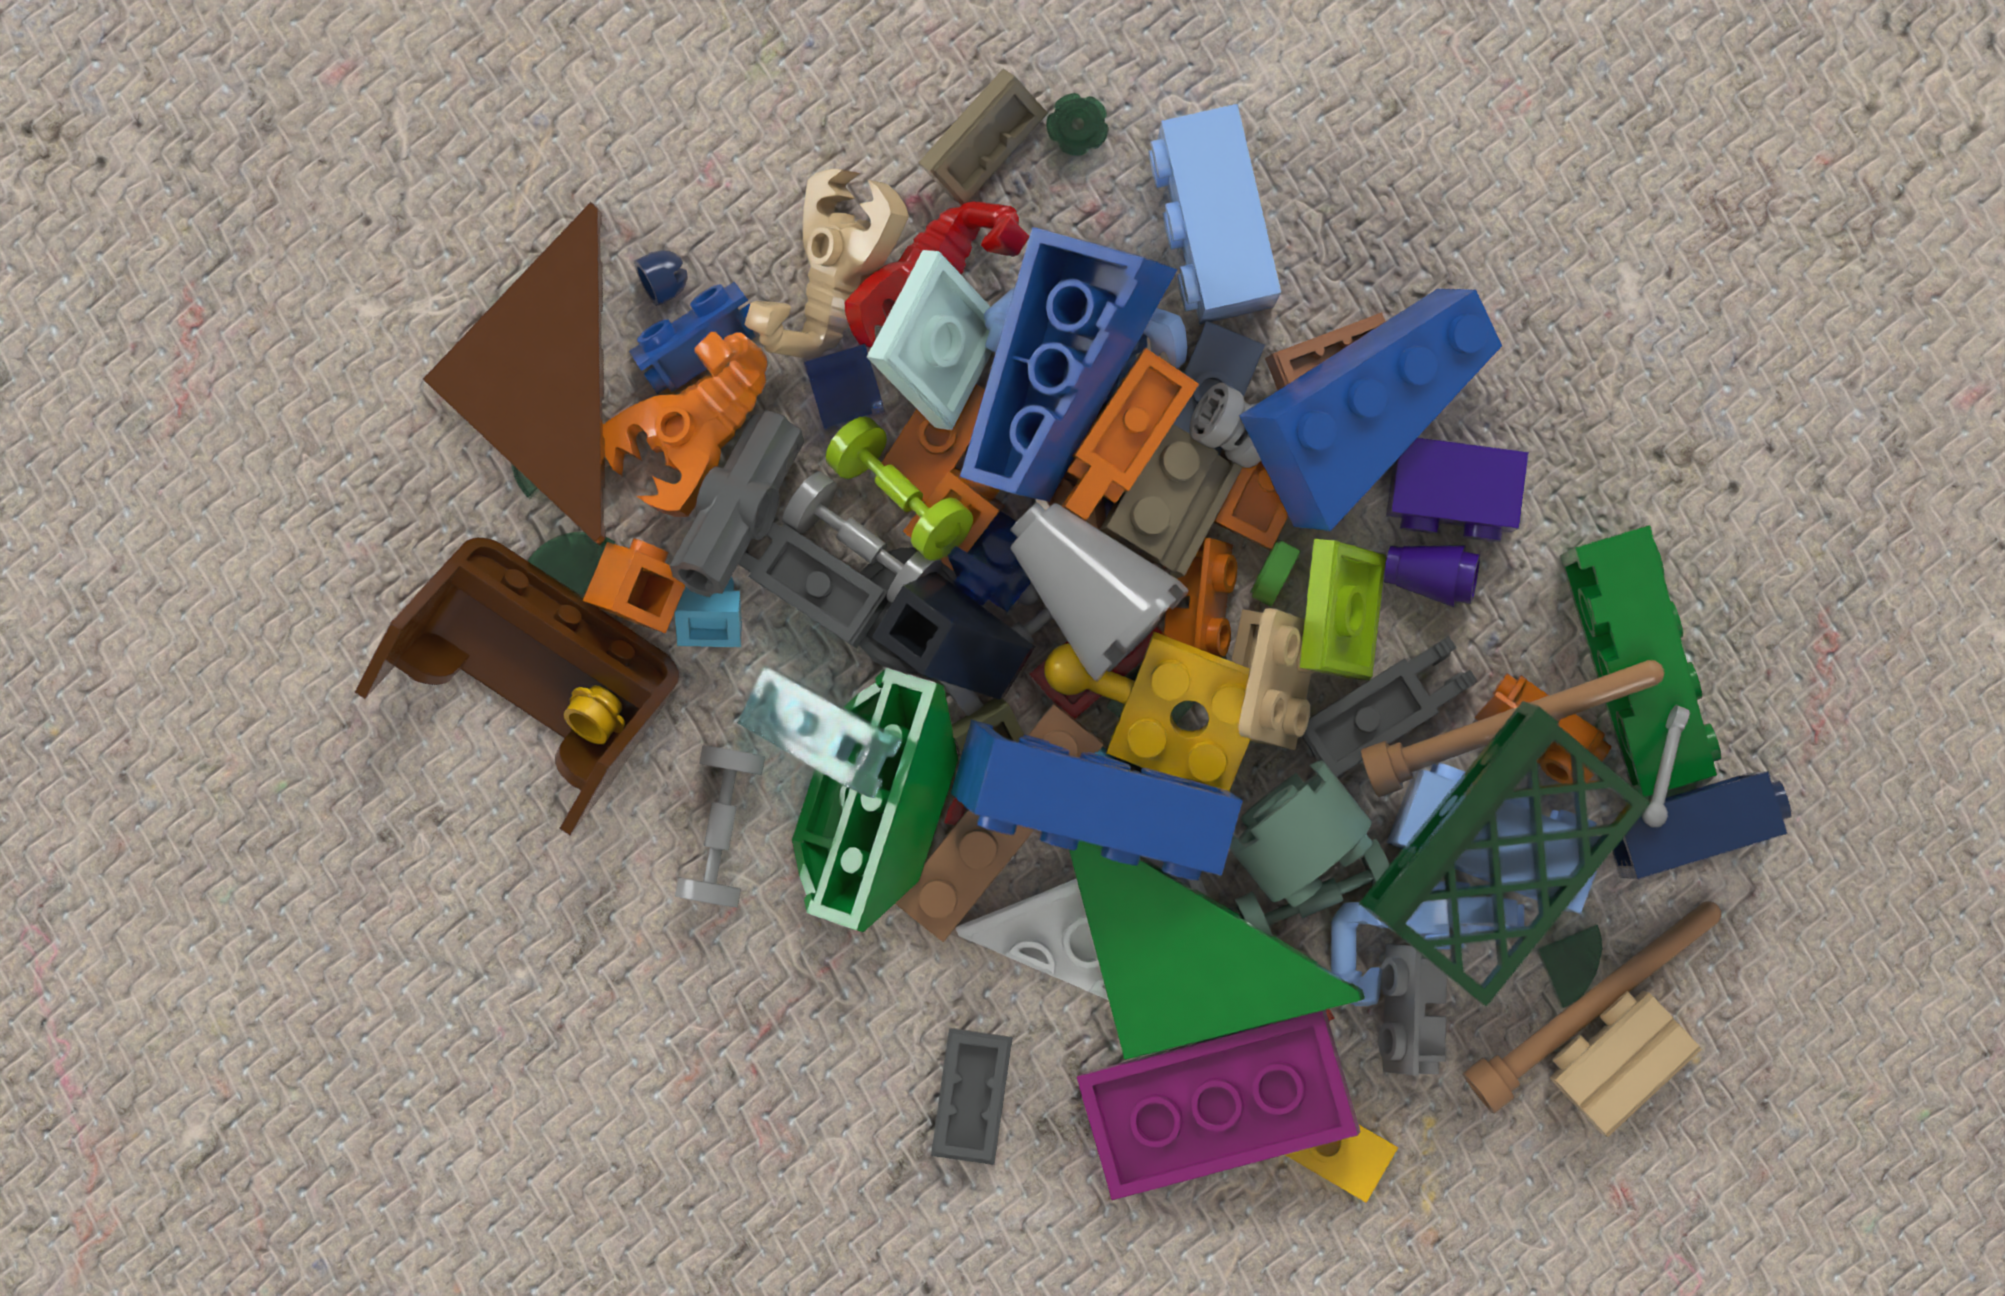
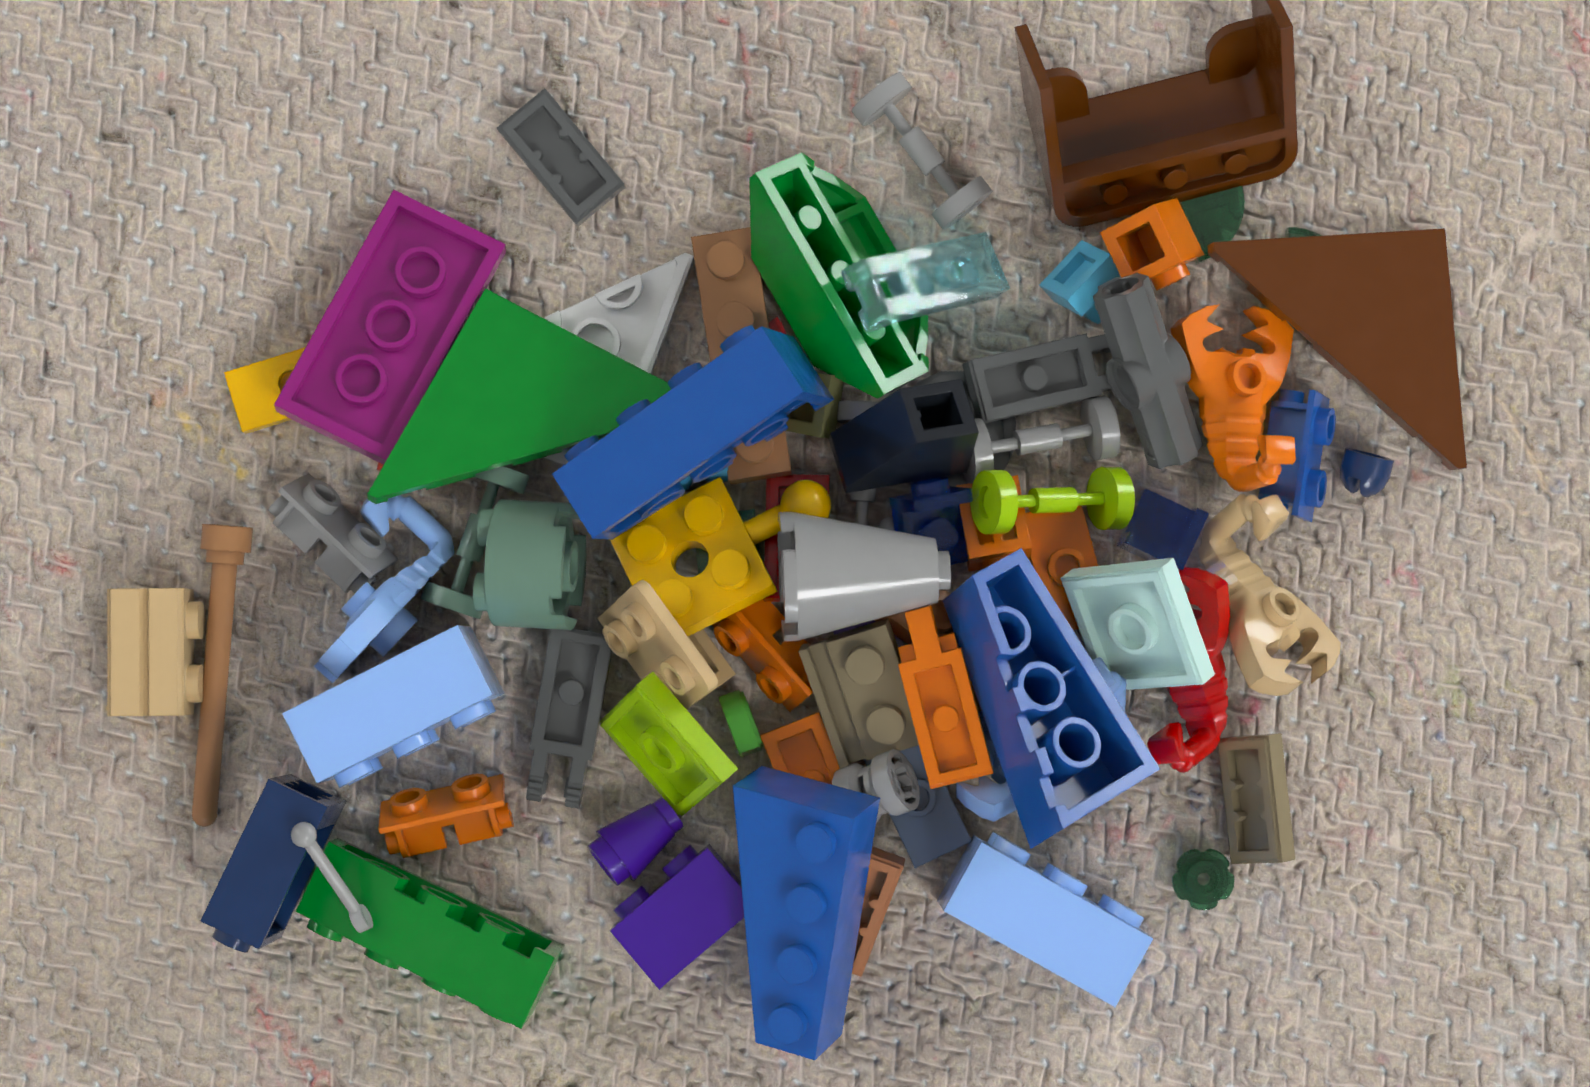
camera: 130 degrees right, 0 degrees up
yellow plate [564,685,625,744] -> none
dark green fence [1359,701,1651,1007] -> none
medium nougat piece [1361,660,1664,798] -> none
clear green tile [1536,924,1603,1008] -> none

